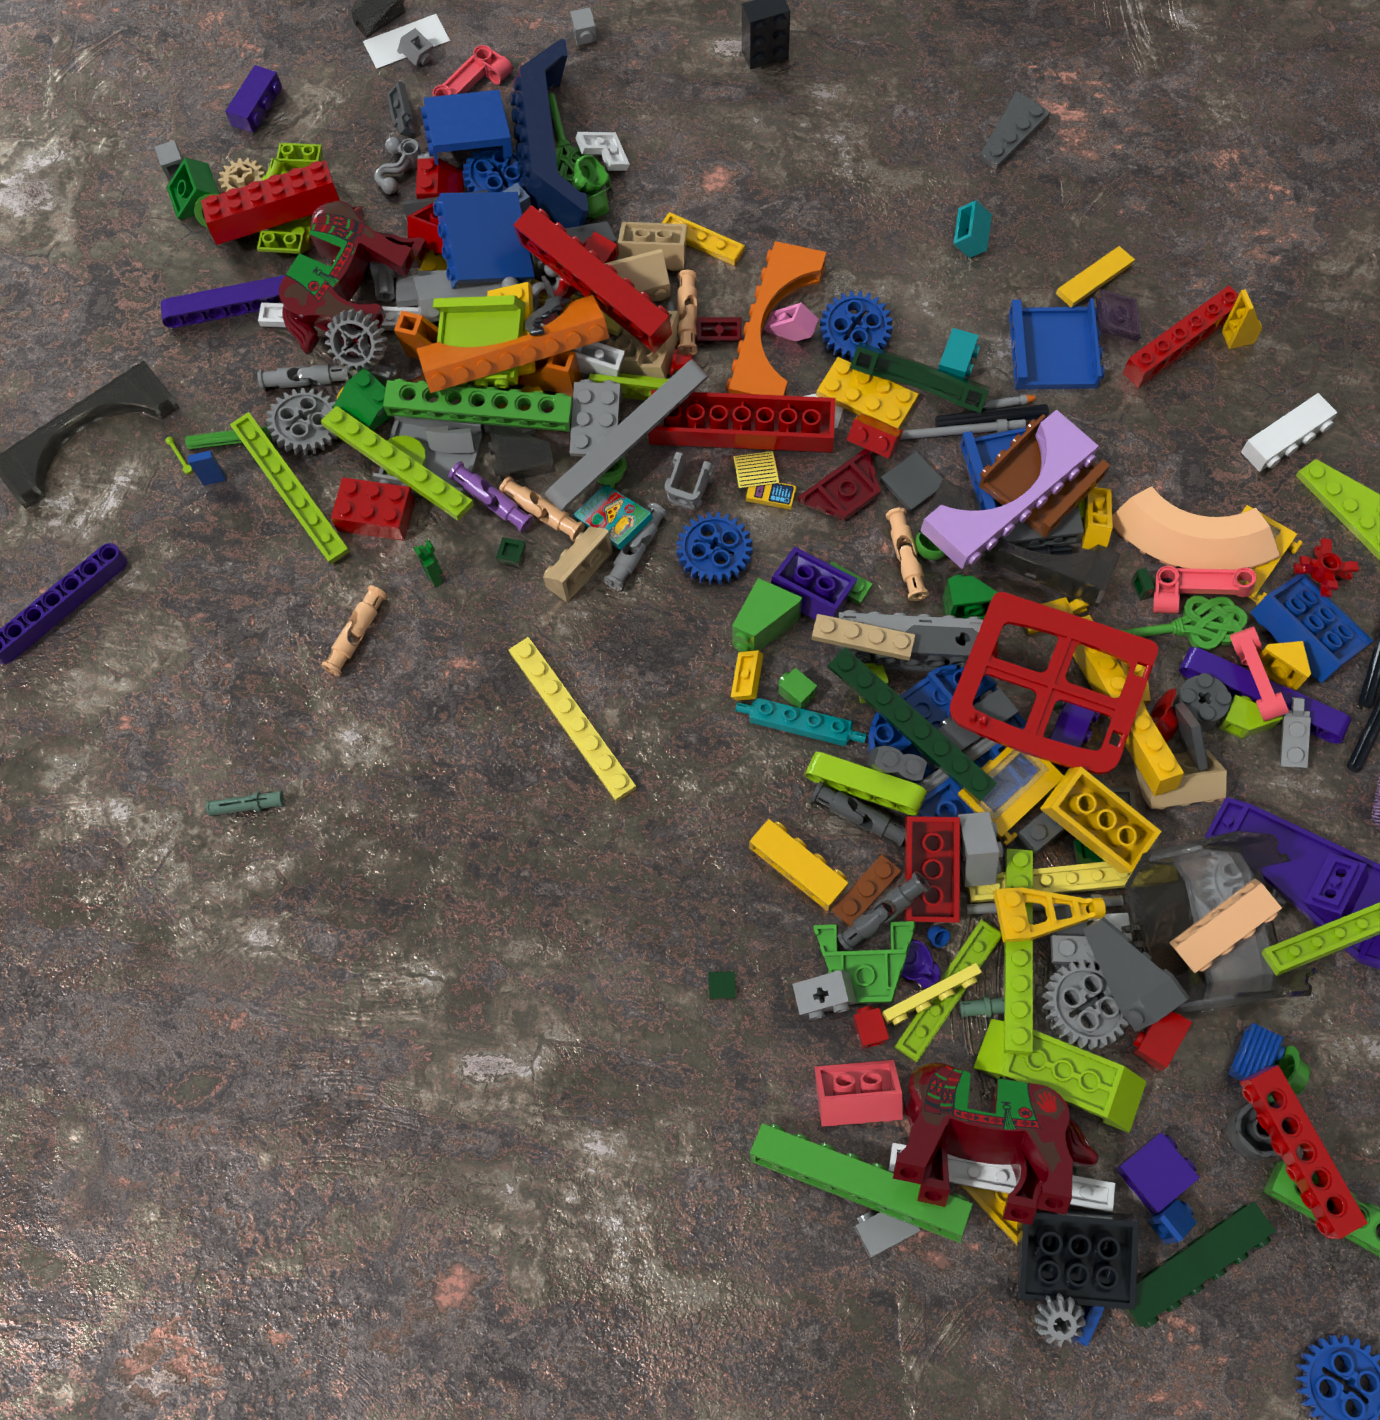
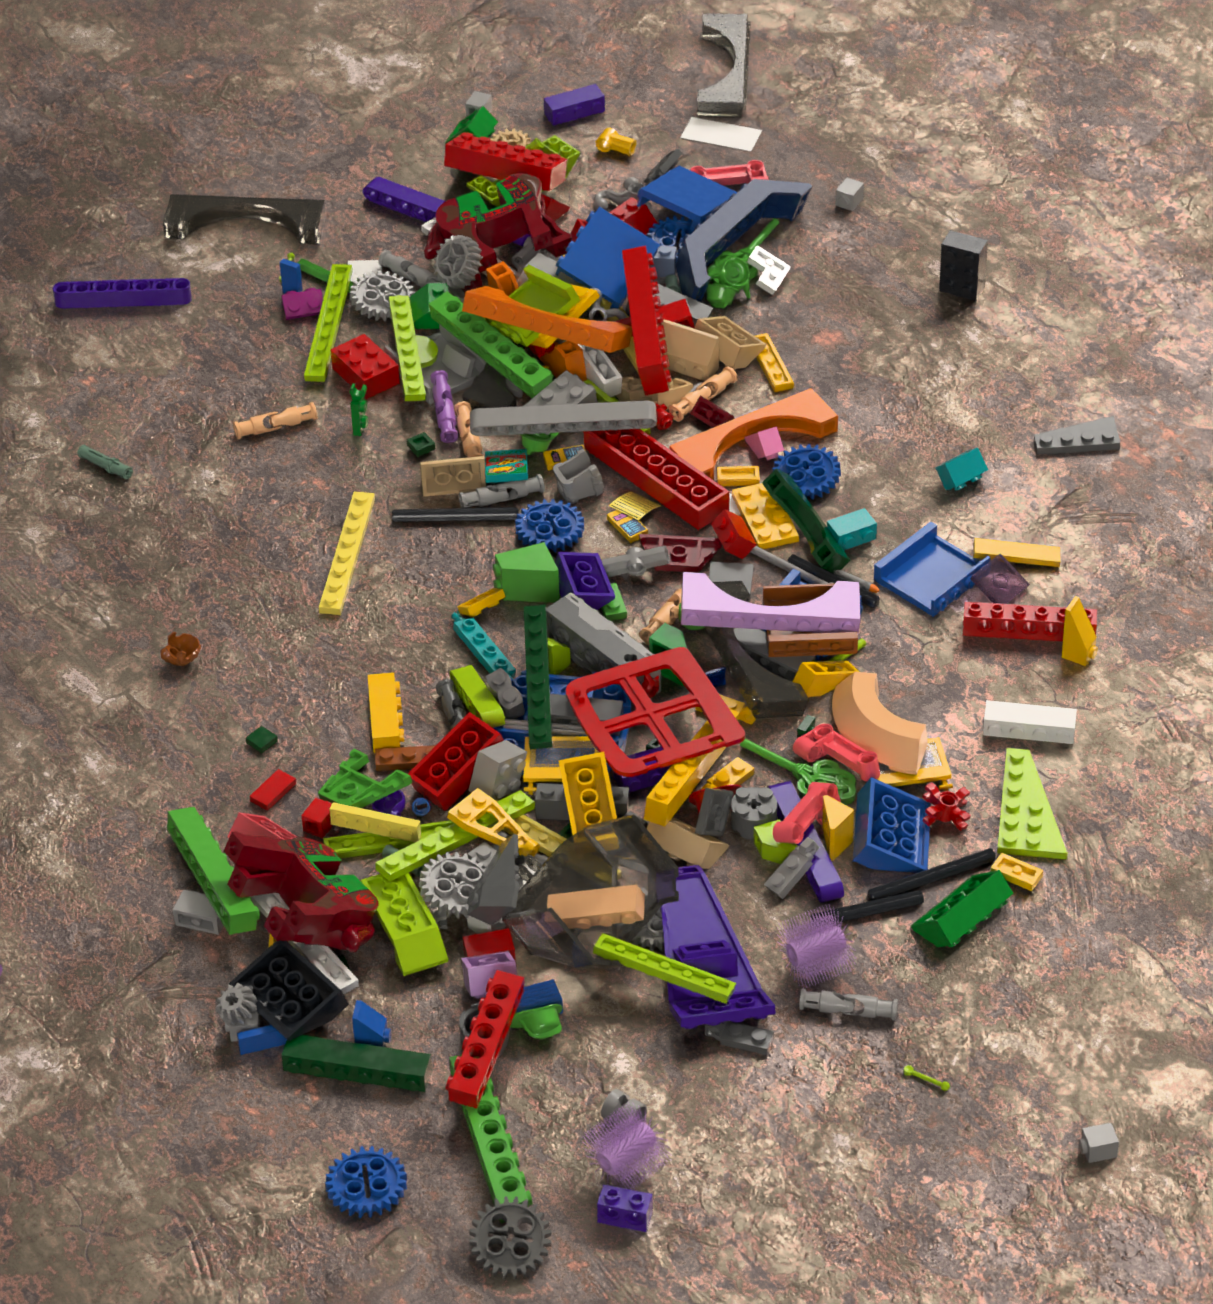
camera: 40 degrees right, 25 degrees down
light grey brick [397,28,433,66] -> none
dark grey piece [525,276,571,336] -> none
bright green brick [778,668,817,709] -> none
light grey brick [792,970,857,1020] -> none
tan plate [812,614,915,661] -> none
dark grey piece [837,871,931,951] -> none
dark purple piece [1114,1132,1200,1214] -> none
none -> dark orange hair [160,631,201,666]
none -> red tile [249,769,297,811]
none -> magenta bracket [281,288,323,320]
none -> white sticker [348,260,382,281]
none -> black axle [392,507,518,522]
none -> lavender brick [461,951,517,999]
none -> tile [543,445,586,471]
none -> yellow piece [595,128,637,156]
none -> light grey piece [602,545,670,577]
none -> clear blue slope [705,666,726,688]
none -> yellow tile [717,466,760,486]

